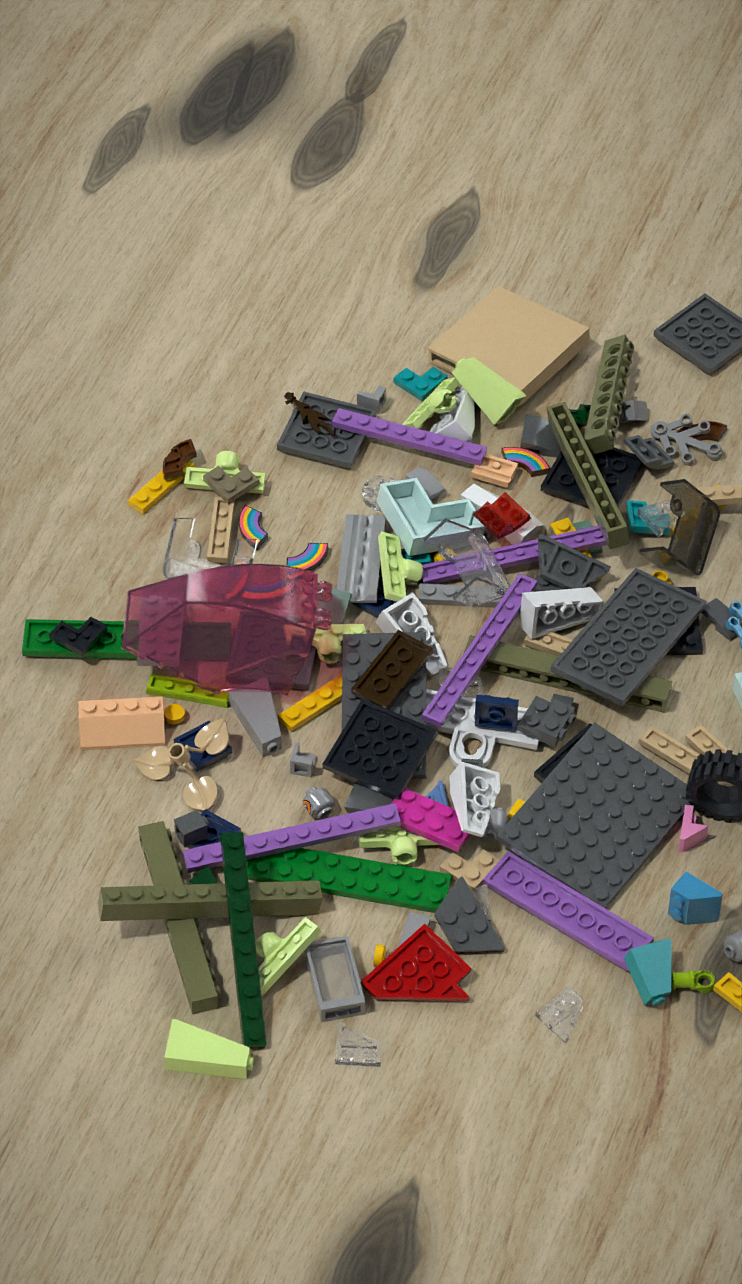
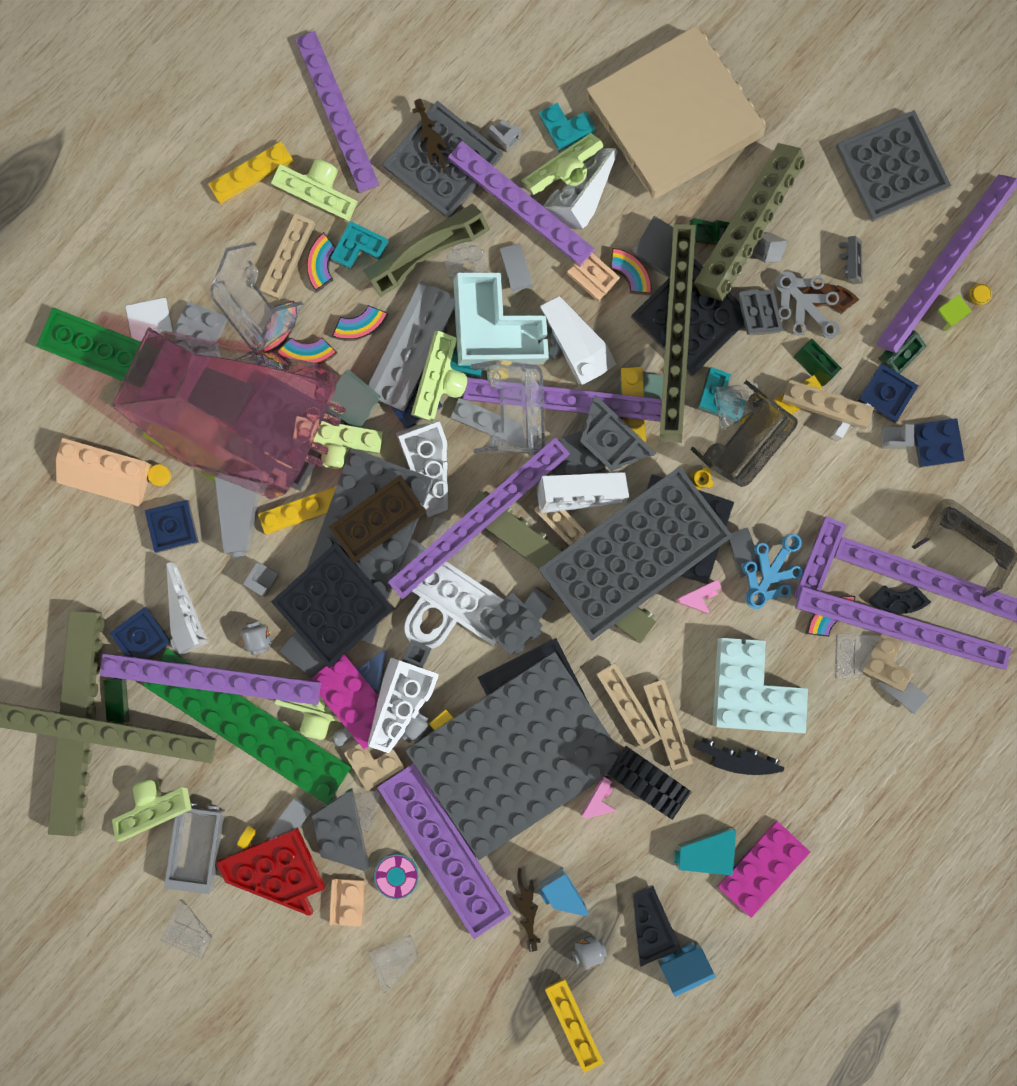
camera: 20 degrees right, 35 degrees up
black plate [49,617,108,657] -> none
tan plant [134,718,229,811] -> none
reddish brown tile [163,439,197,480] -> none
yellowish green slope [164,1019,254,1079] -> none
dark grey brick [174,810,209,848] -> none
dark tan plate [203,466,259,504] -> none
dark green plate [220,832,267,1049] -> none
yellowish green slope [452,357,526,425] -> none
clear red slope [473,492,532,539] -> none
dark blue plate [475,694,519,732] -> none
teal slope [624,938,671,1006] -> none
lime connector [671,970,715,994] -> none
none -> white sticker [126,298,172,341]
none -> white wedge [166,562,209,654]
none -> medium lavender plate [295,31,379,193]
none -> light nougat plate [329,878,365,926]
none -> teal plate [331,221,389,270]
none -> light grey arm [333,726,355,746]
none -> olive arch [363,203,490,297]
none -> tile [374,854,419,899]
none -> dark brown piece [513,868,541,952]
none -> bright pink slope [676,580,722,614]
none -> dark green slope [794,338,842,386]
none -> dark grey plate [839,236,863,284]

